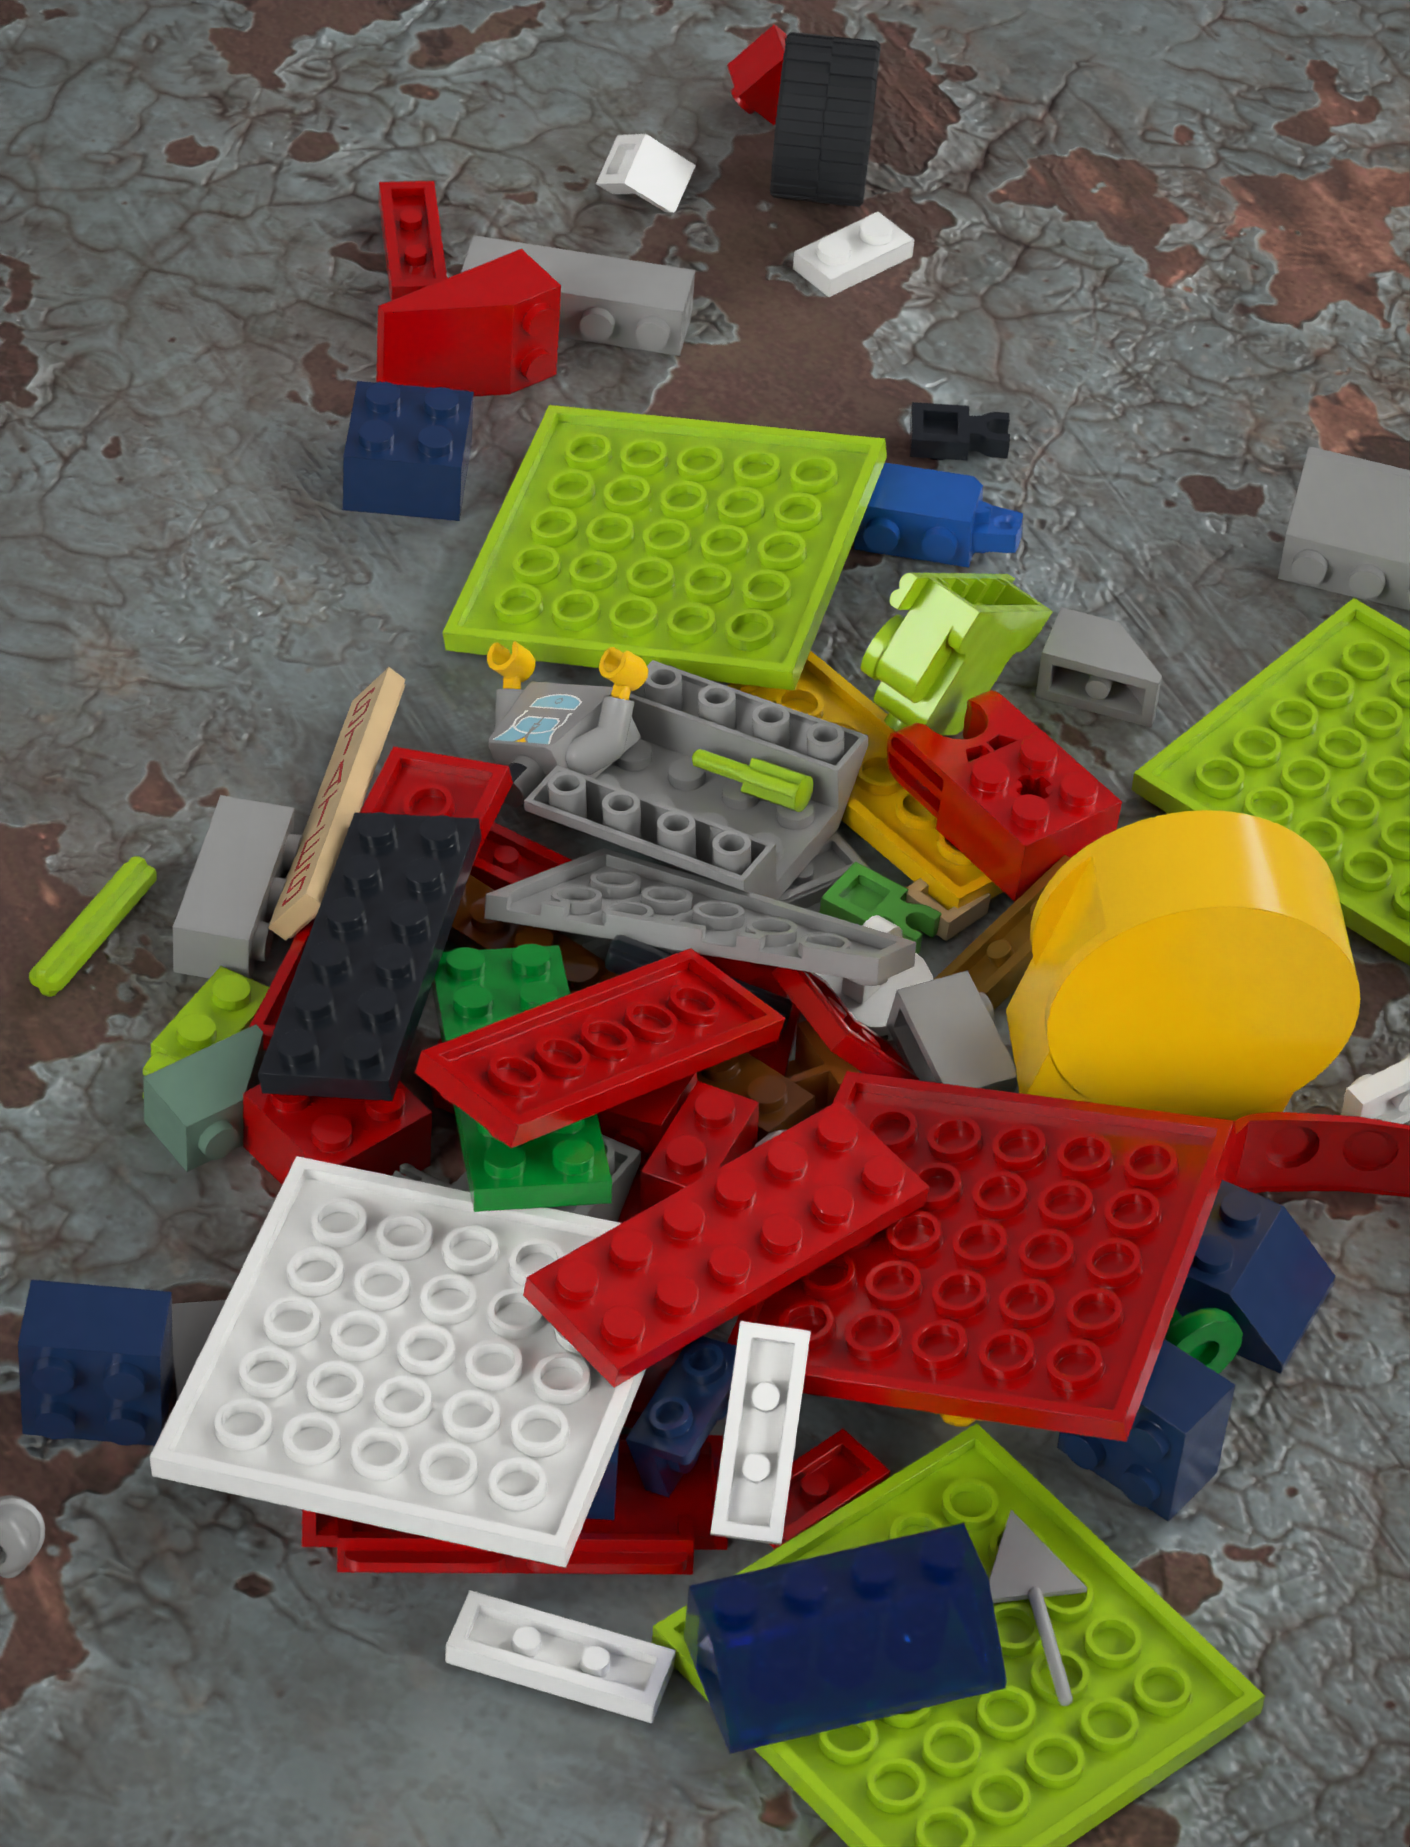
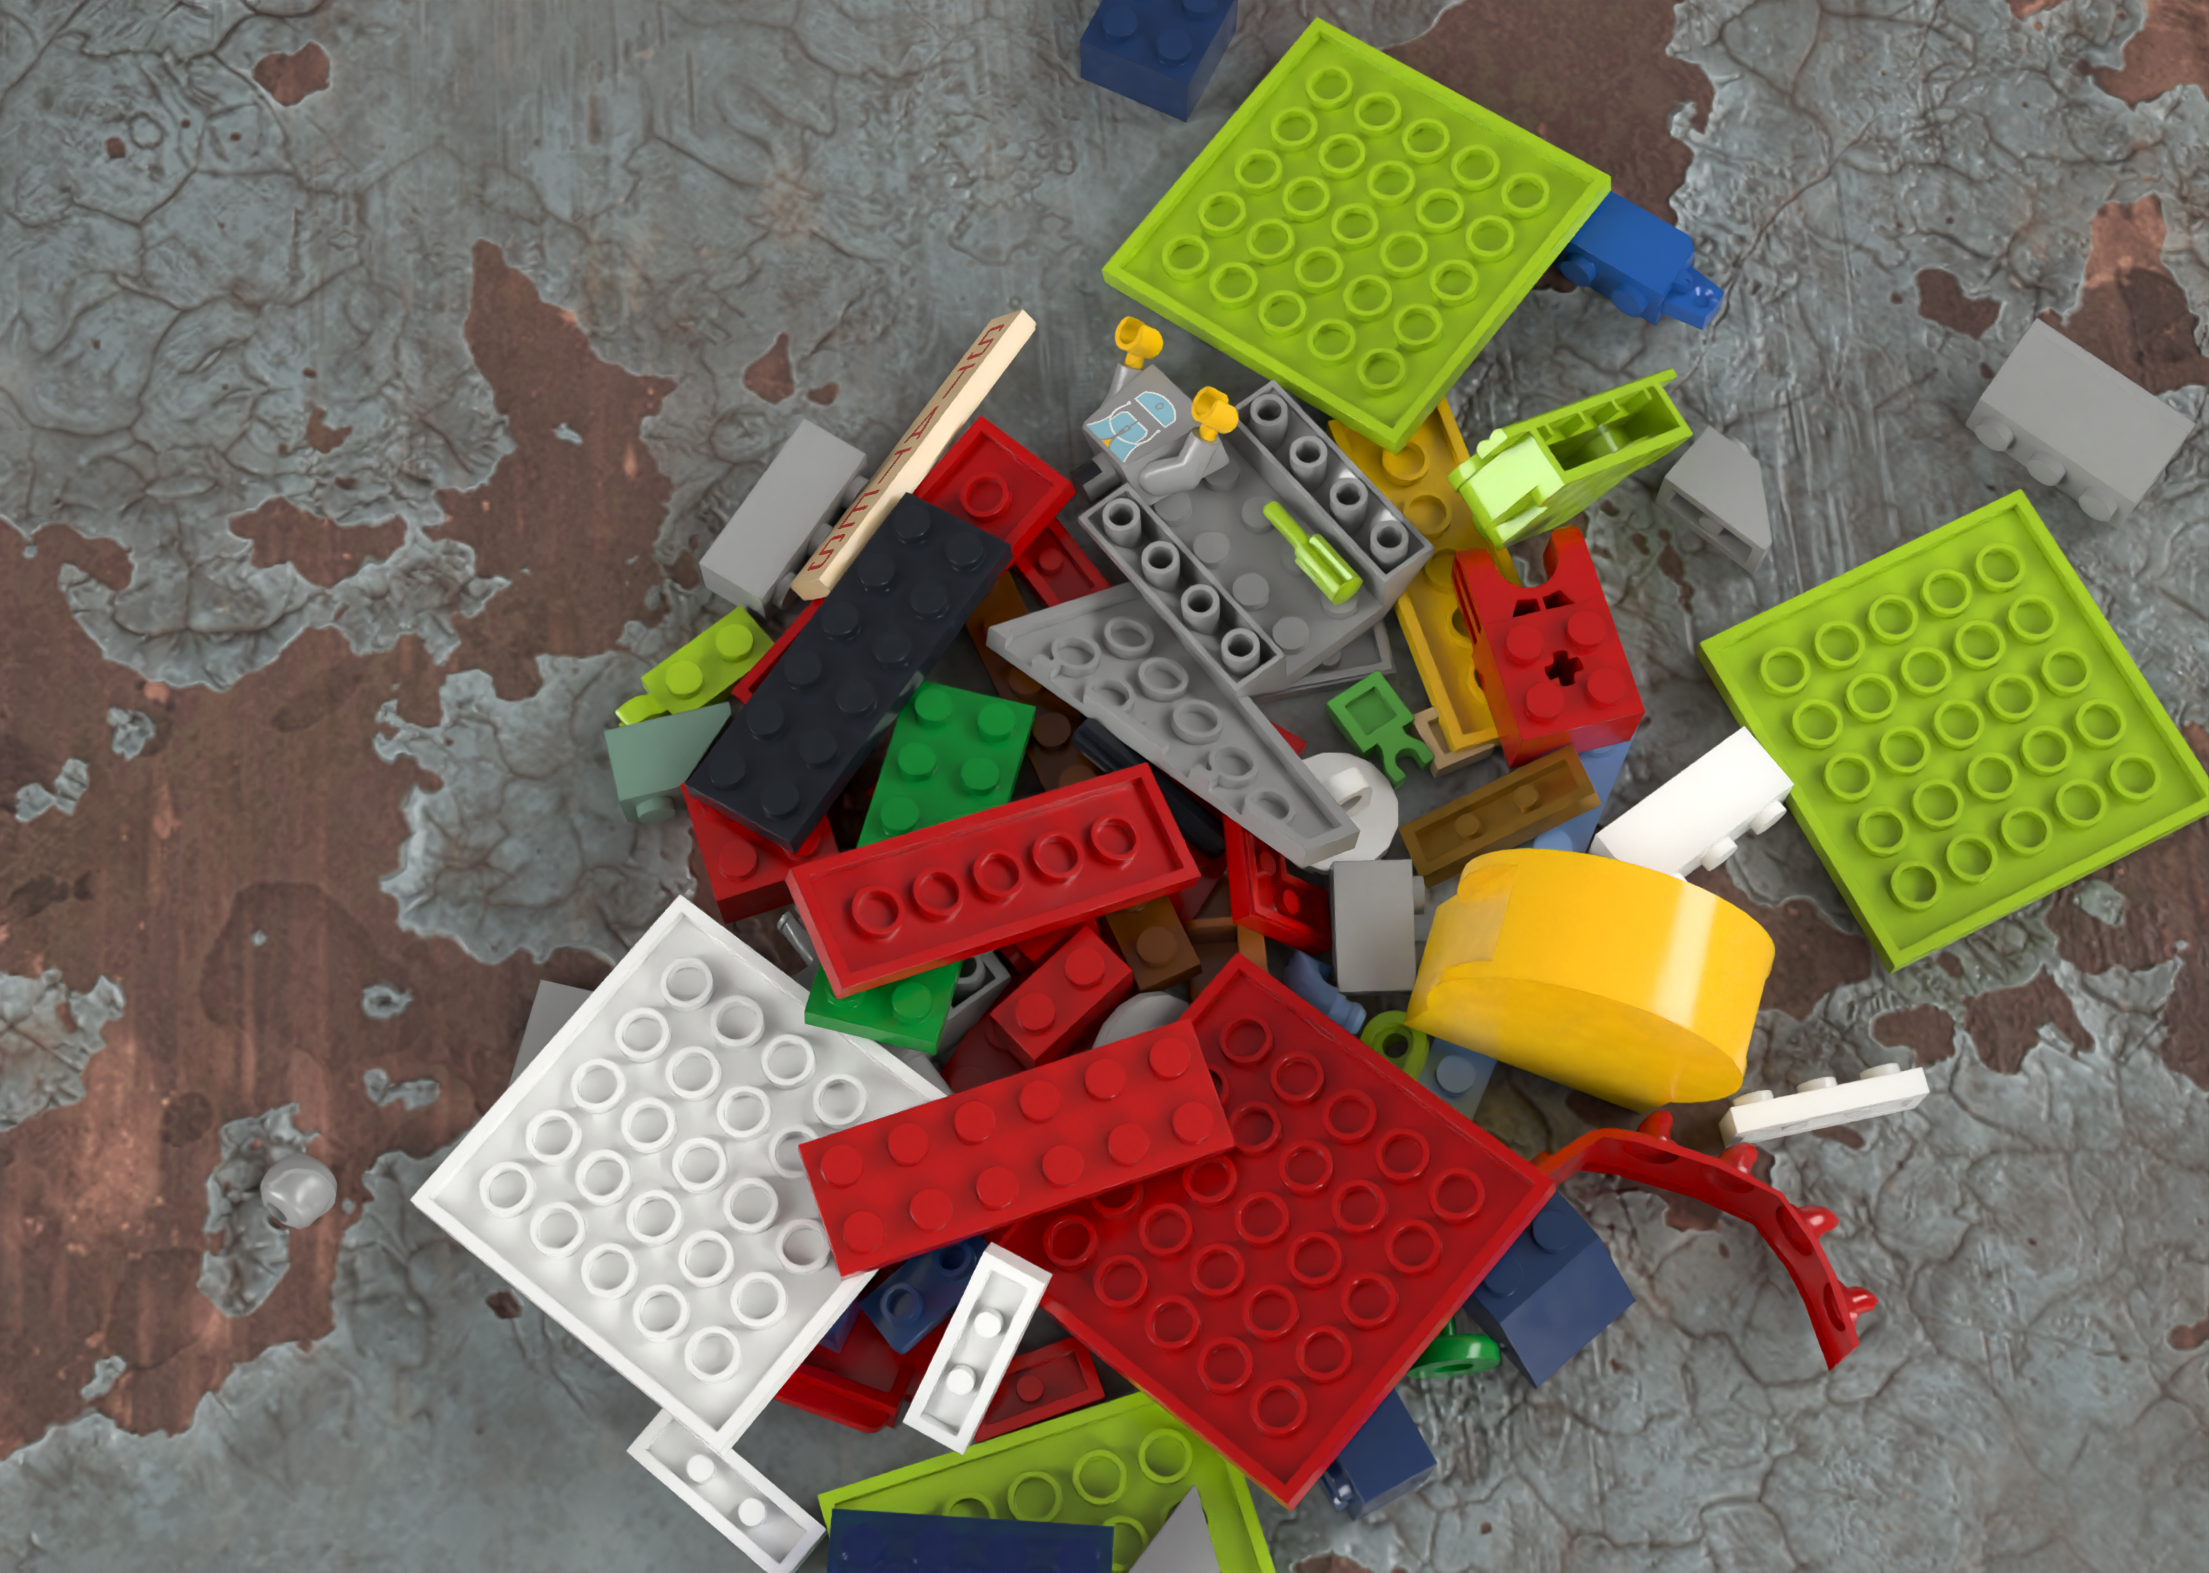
camera: 25 degrees right, 25 degrees up
dark blue brick [18,1279,173,1446] -> none
lime axle [29,856,157,997] -> none
black plate [910,402,1010,461] -> none

